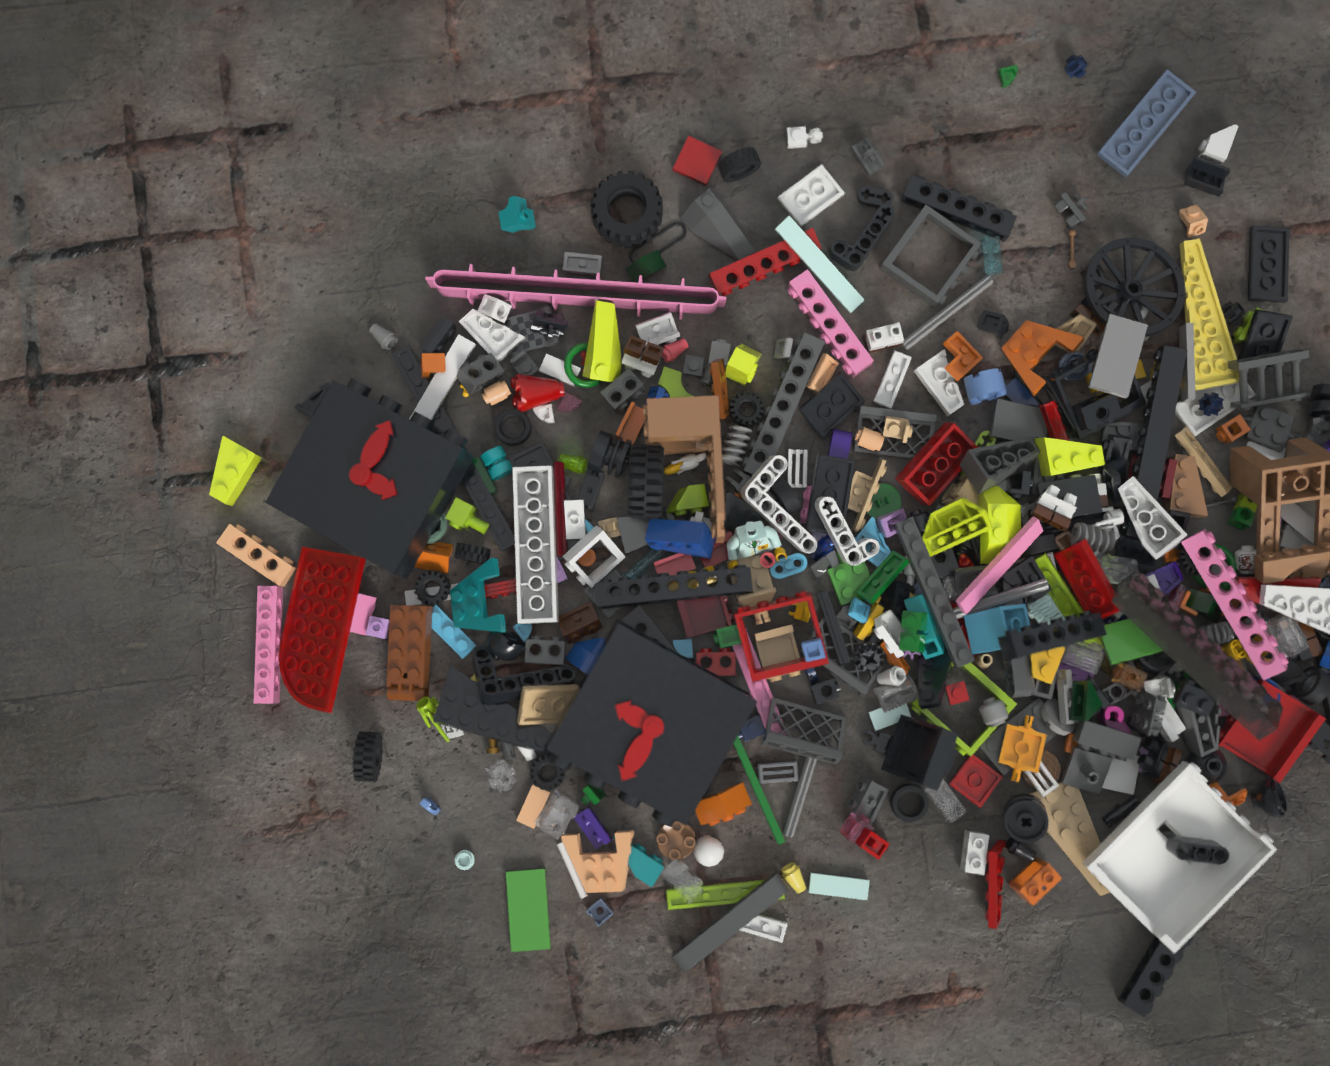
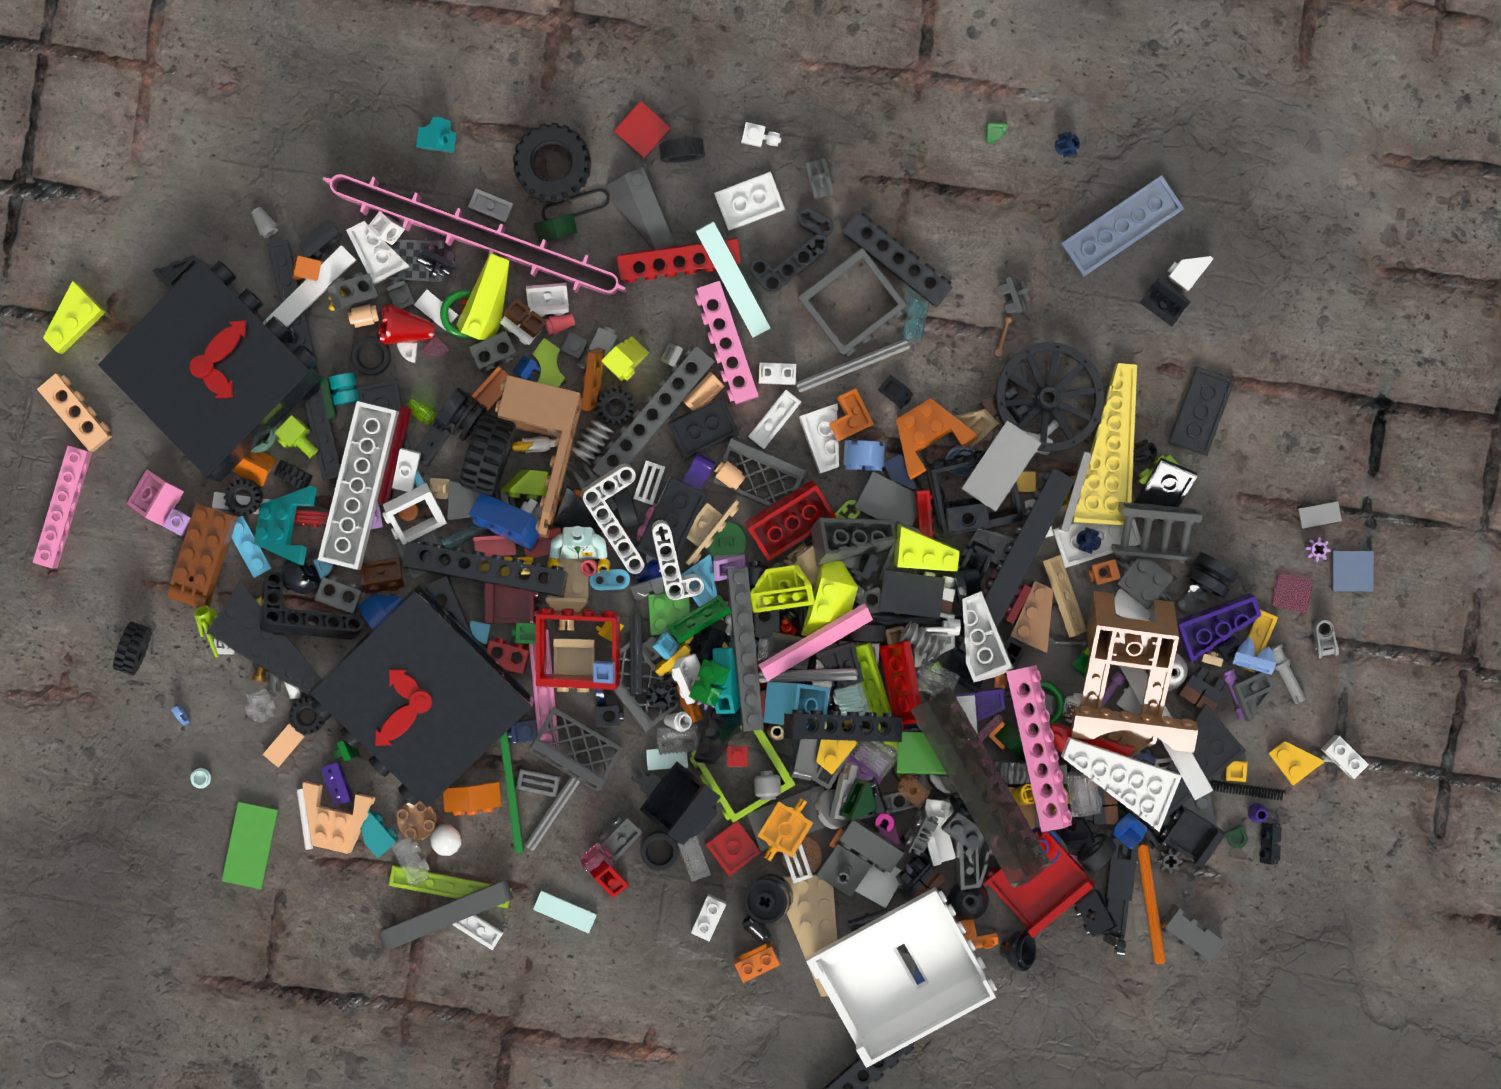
camera: 25 degrees right, 5 degrees up
red plate [279,547,366,713] -> none
tan tile [517,684,578,725] -> none
clear brick [534,789,580,840] -> none
sand blue piece [586,896,614,927] -> none
light yellow cone [781,862,807,894] -> none
tan bracket [882,416,913,443] -> none
red wing [985,839,1006,929] -> none
hips [1030,485,1077,531] -> none
black beam [1166,836,1229,864] -> none
light nougat bracket [1178,204,1208,238] -> none

